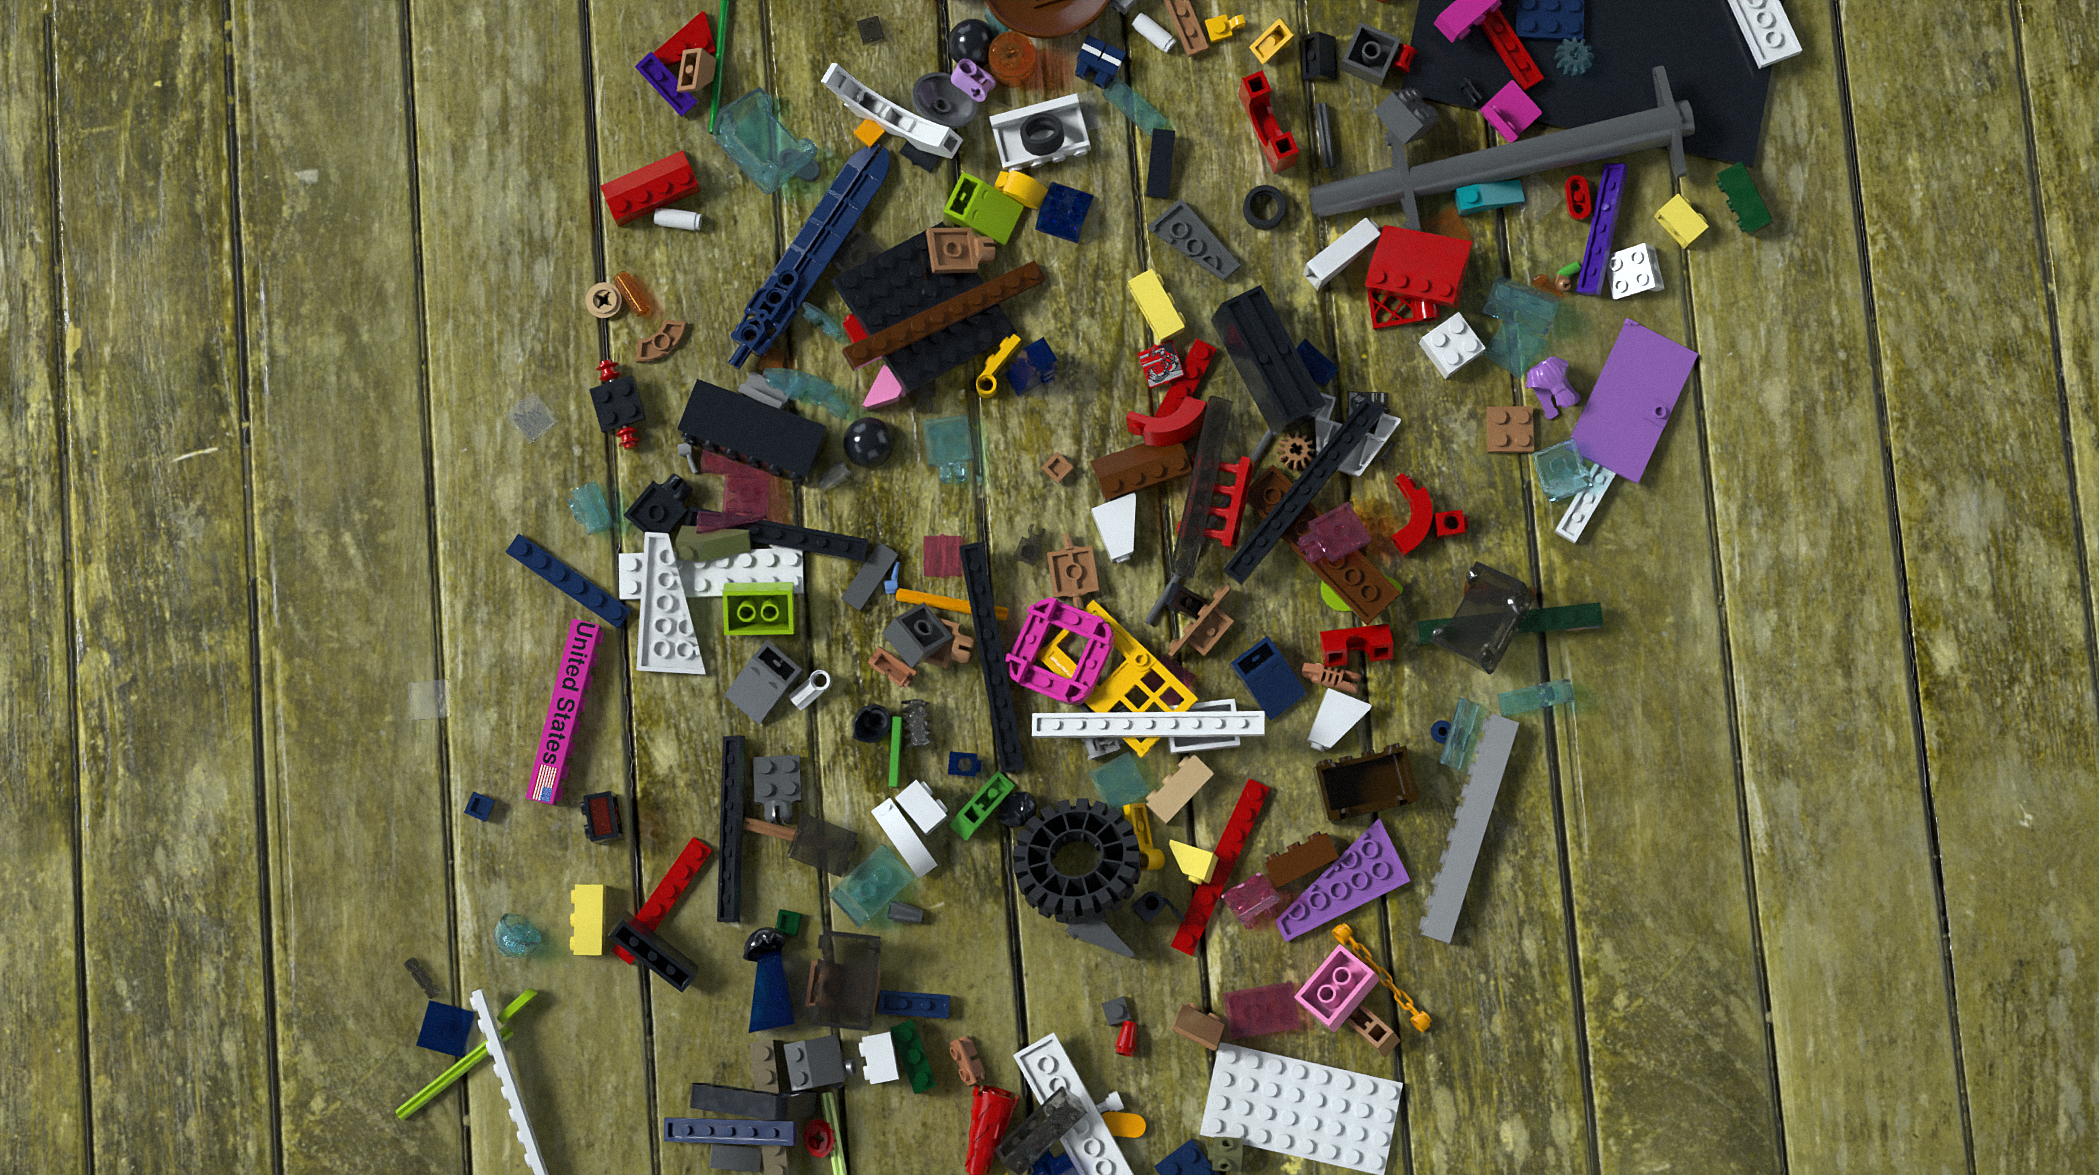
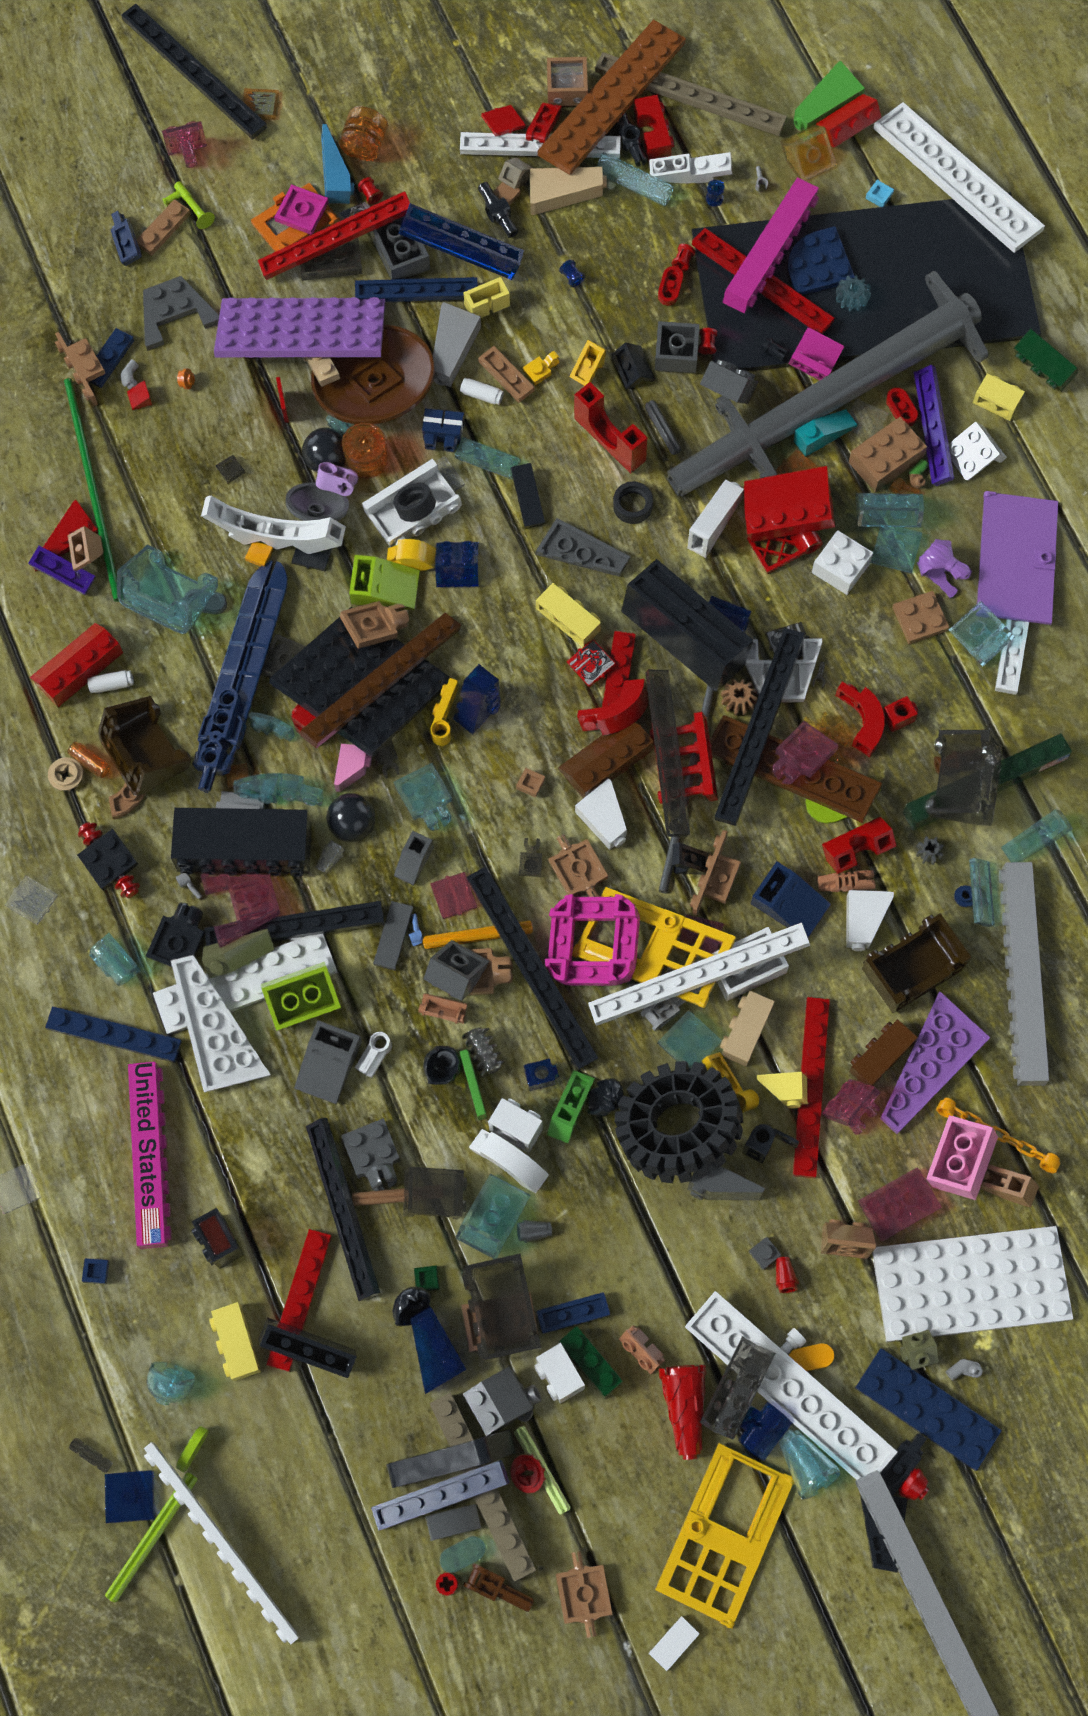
camera: 15 degrees left, 10 degrees down
none -> dark brown windscreen [98,696,191,796]
none -> dark grey slope [394,831,434,886]
none -> medium nougat brick [849,417,927,492]
none -> dark grey gear [916,836,944,865]

